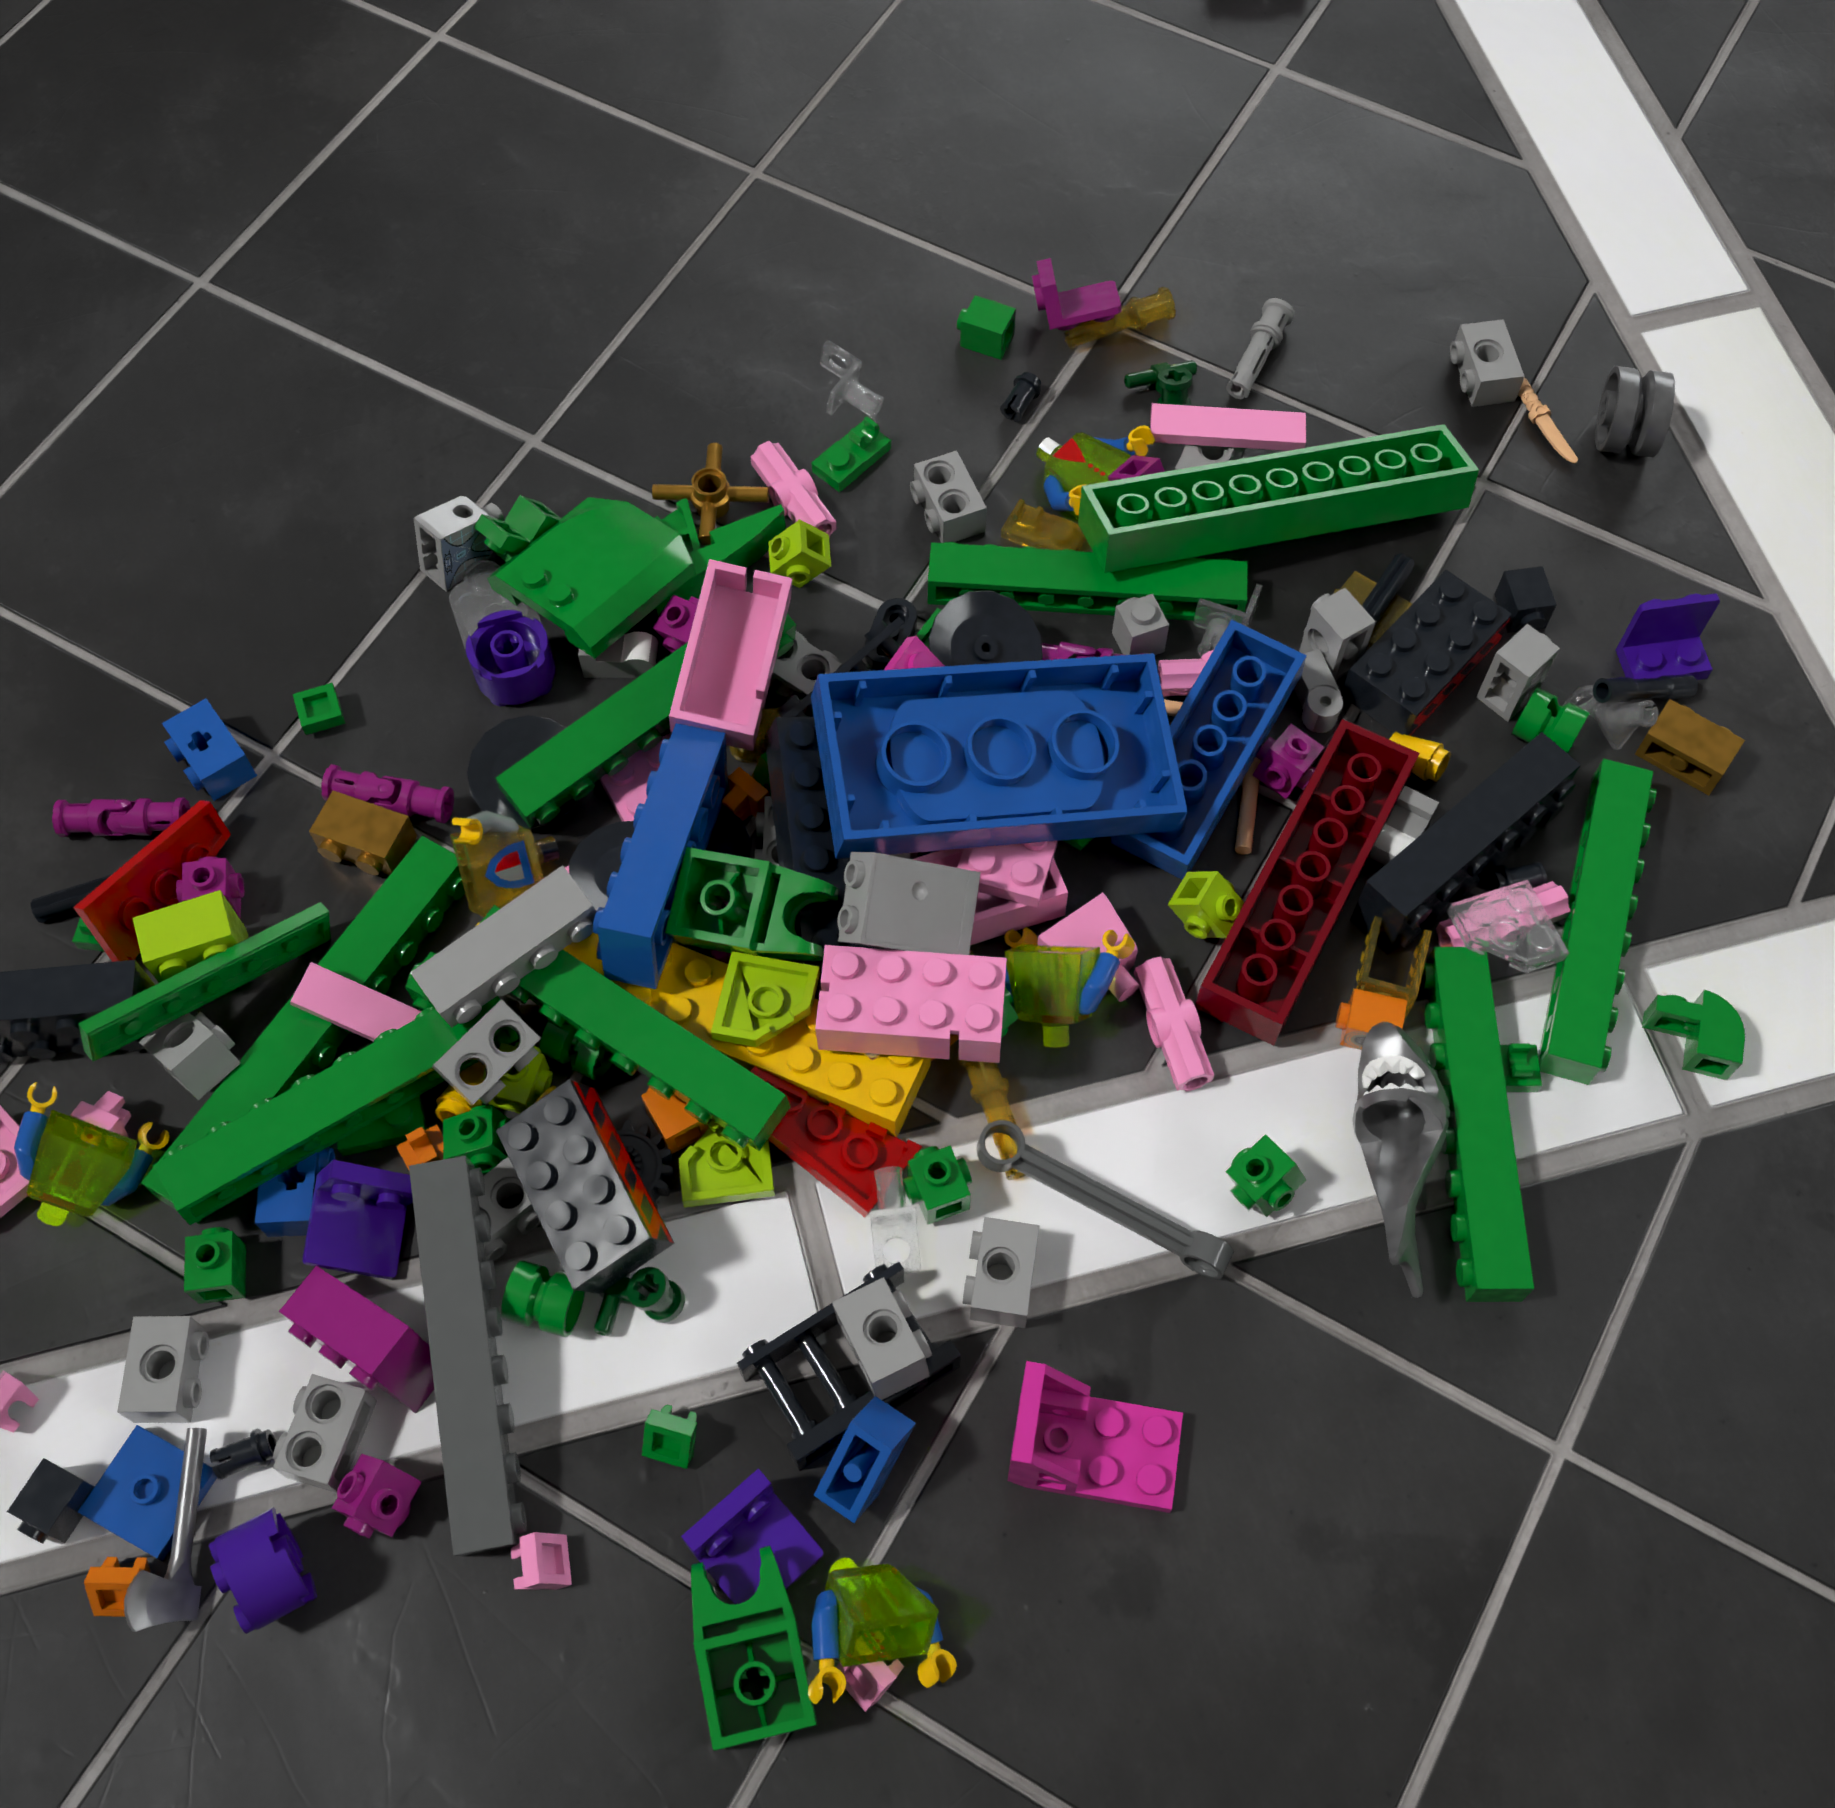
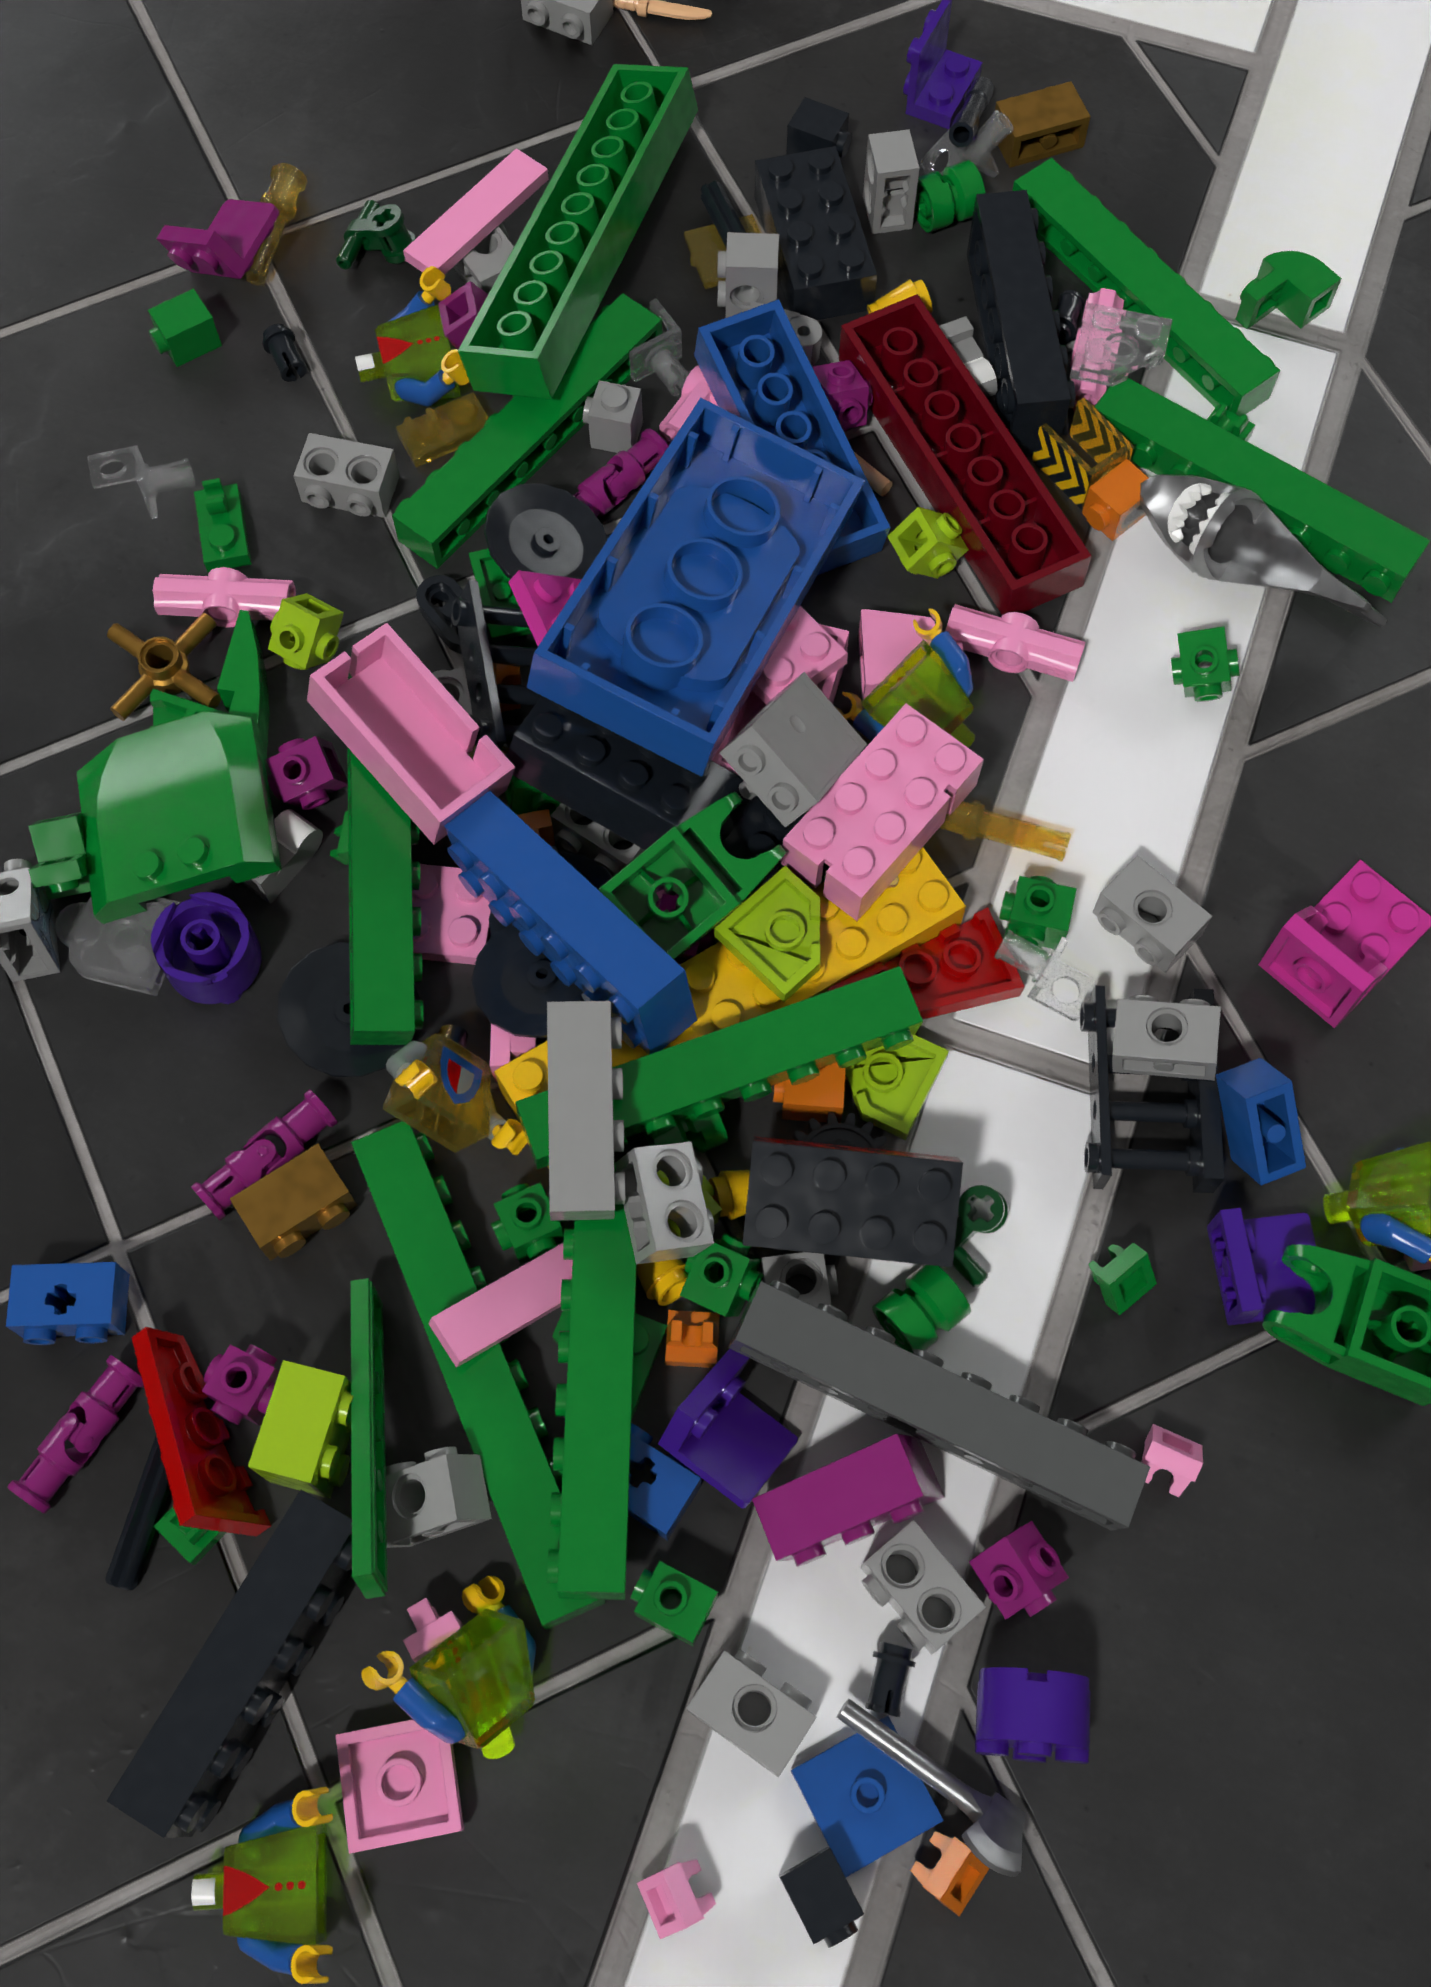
camera: 55 degrees left, 5 degrees up
green plate [293,683,346,735] -> none
dark grey piece [976,1120,1234,1279] -> none
light grey pin [1226,298,1294,399] -> none

